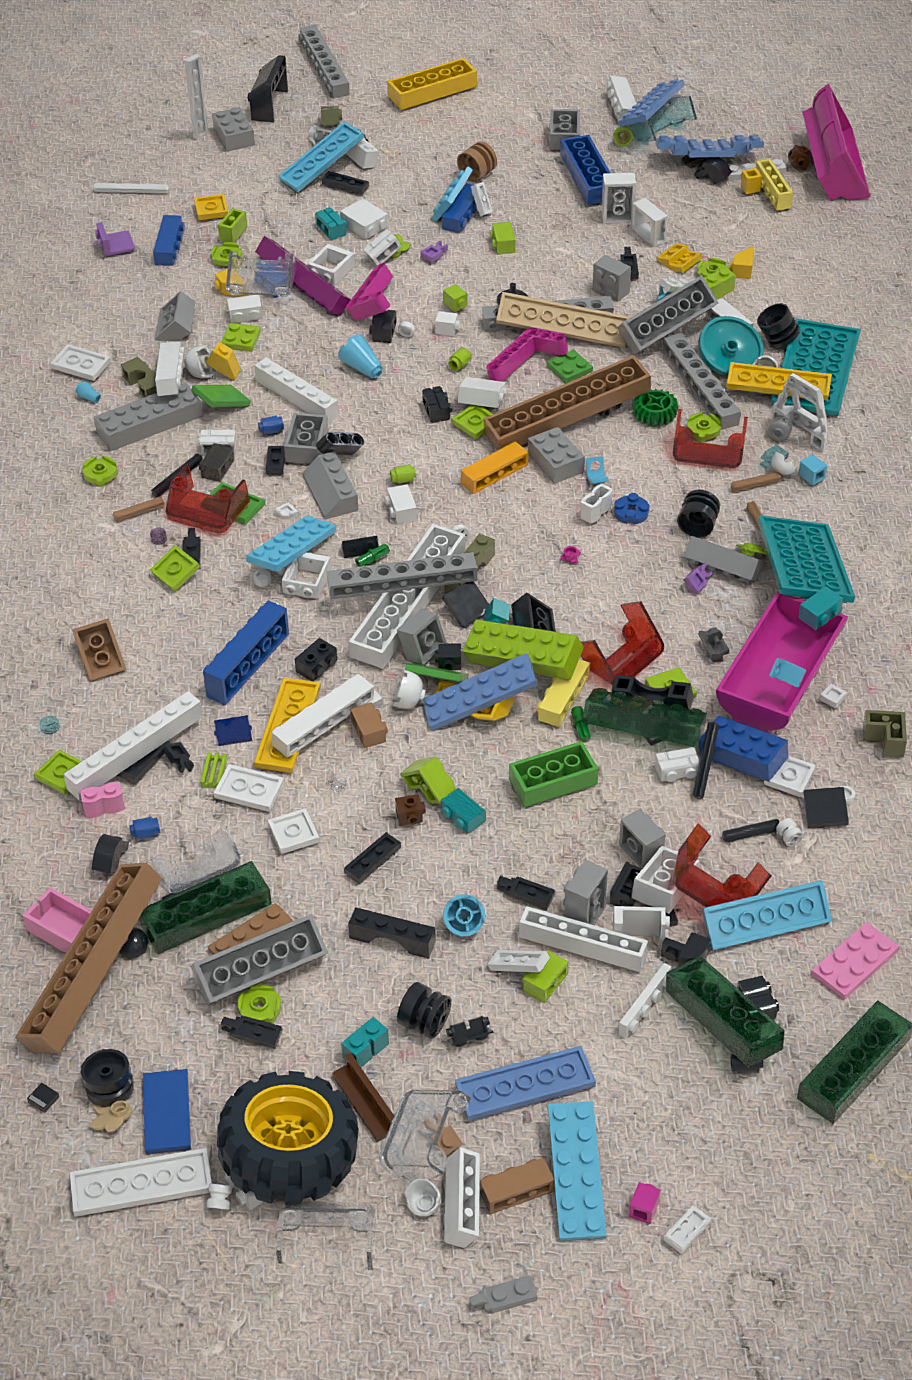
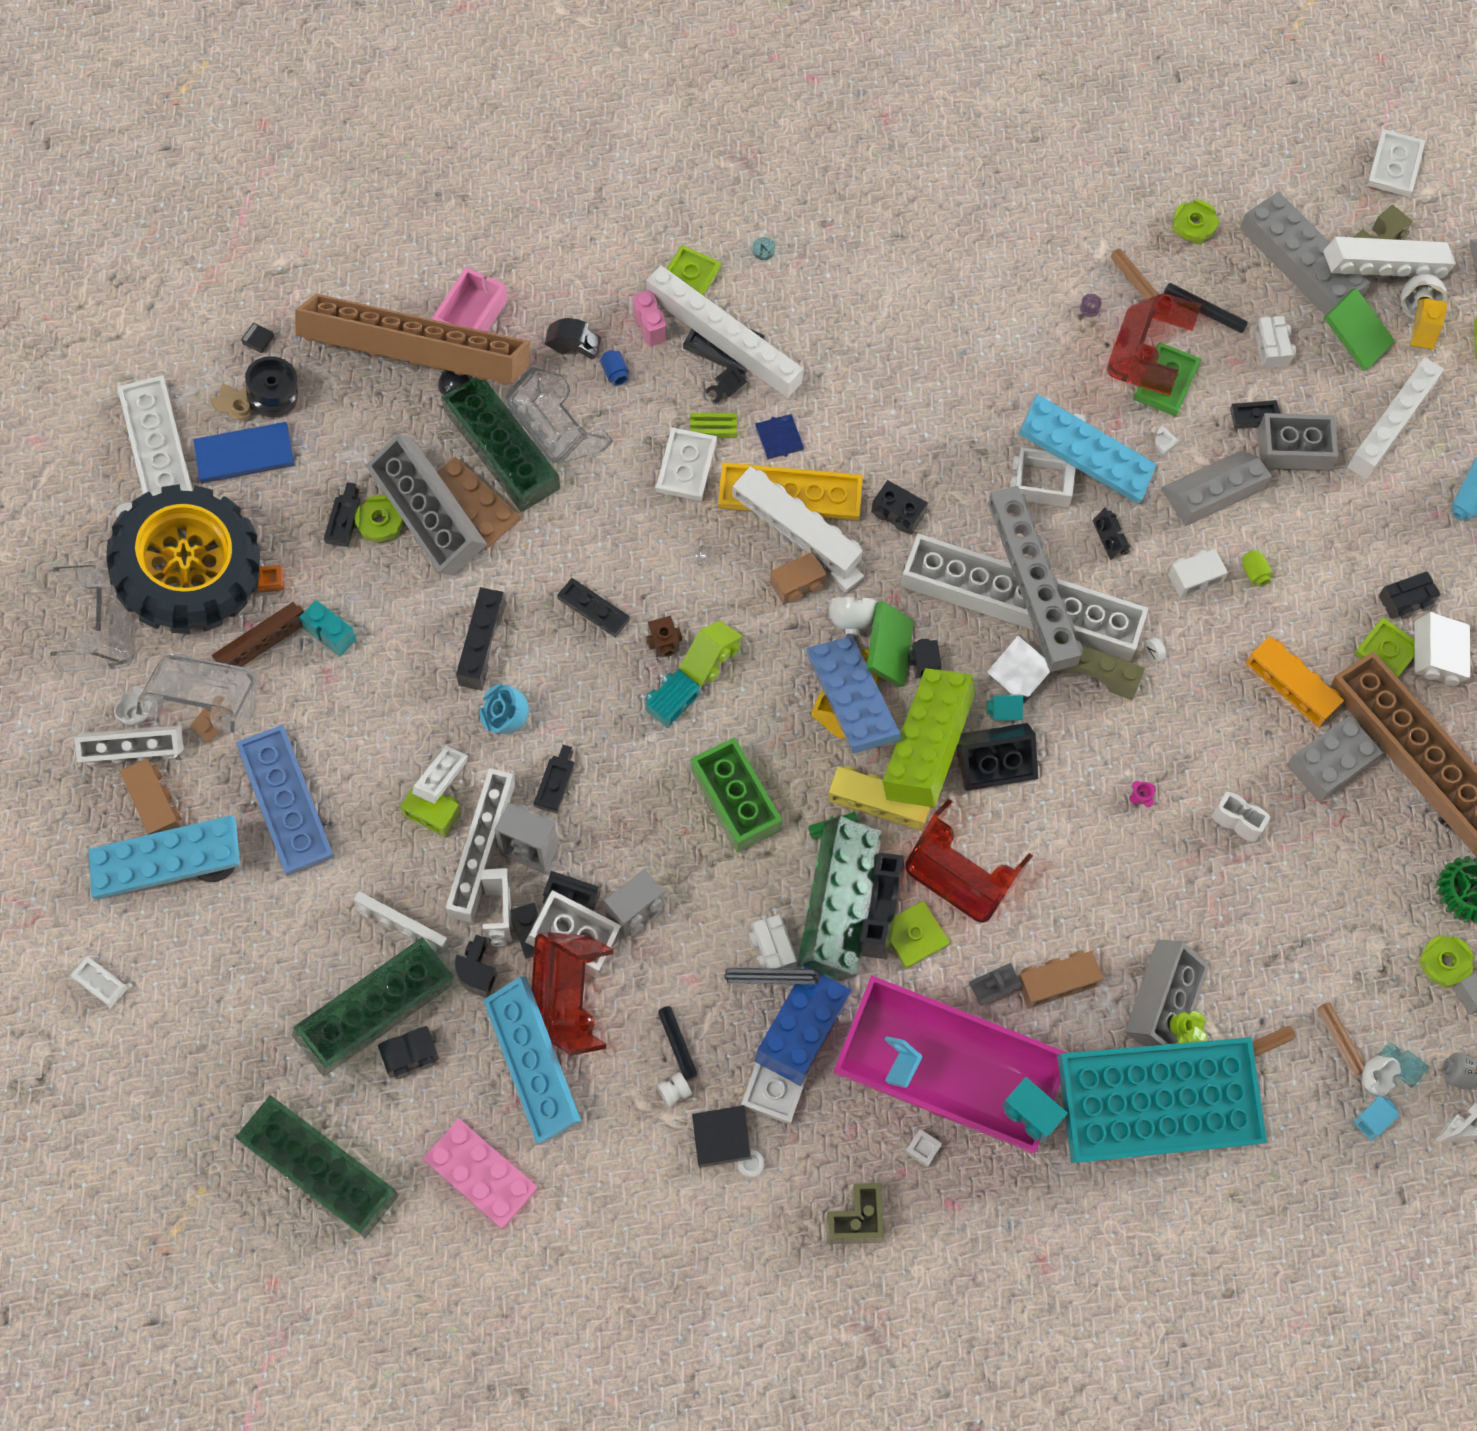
camera: 80 degrees right, 20 degrees up
medium nougat slope [72,618,127,682] -> none
medium azure cone [75,382,101,403] -> none
lime plate [150,545,201,592] -> none
black hinge [182,528,201,569] -> none
clear smoke brick [199,443,235,482] -> none
blue brick [203,600,289,705] -> none
blue brick [258,415,284,435] -> none
white plate [268,808,320,854] -> none
black beam [316,432,365,455] -> none
green axle [355,544,390,567] -> none
light grey brick [397,609,447,665] -> none
black wheel [397,982,452,1039] -> none
black hinge [446,1015,494,1047] -> none
light grey hinge [469,1275,537,1314] -> none
medium azure bracket [586,456,609,484] -> none
blue plate [614,493,650,524] -> none
dark pink brick [629,1182,661,1224] -> none
clear red windscreen [673,409,749,468] -> none
black wheel [677,489,721,538] -> none
medium lavender plate [683,563,713,594] -> none
none -> medium nougat brick [1018,950,1104,1009]

